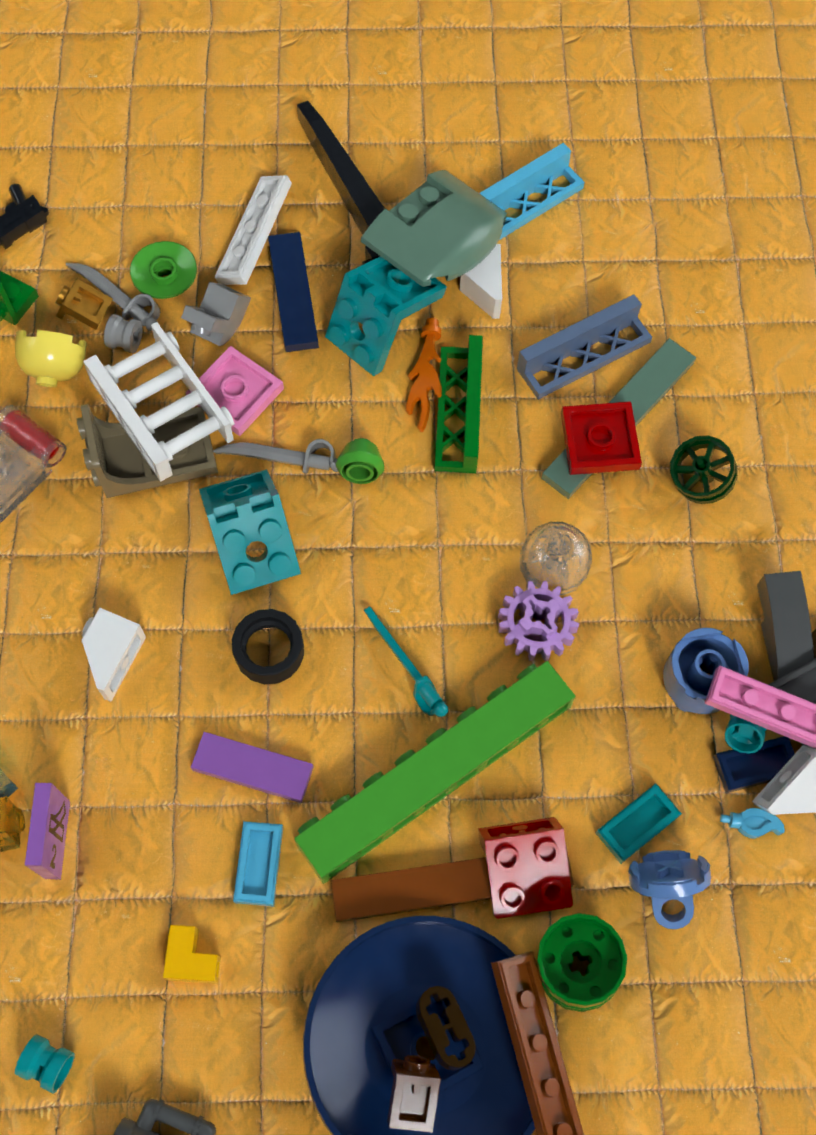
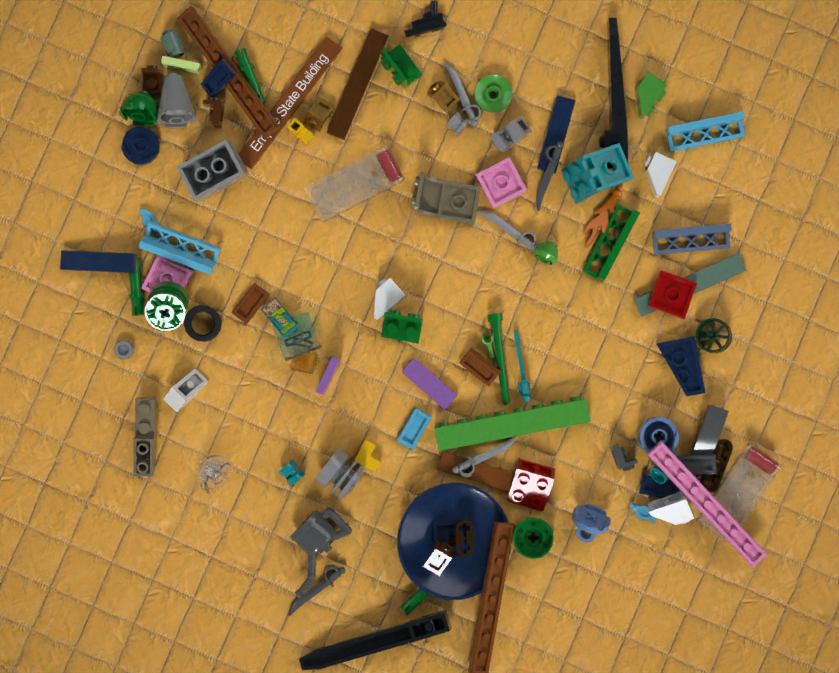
camera: 25 degrees right, 20 degrees up
light yellow cylinder [15,330,87,387] -> none
white fence [83,322,235,482] -> none
teal bracket [199,469,301,595] -> none
white tile [214,175,292,285] -> none
black tyre [232,609,304,684] -> none
sand green slope [361,170,507,287] -> none
lavender gear [498,581,579,661] -> none
clear cylinder [519,521,592,595] -> none
teal tile [596,784,682,864] -> none
none -> light grey wheel [315,448,365,500]
none -> green bracket [381,310,423,344]
none -> light grey sword [452,436,516,478]
none -> dark orange tile [459,347,501,387]
none -> bright green hand [481,331,495,359]
none -> green piece [487,313,510,405]
none -> dark grey sword [536,141,564,211]
none -> dark grey bracket [610,444,638,471]
none -> bright green slope [635,72,667,119]
none -> dark blue wing [657,336,706,396]

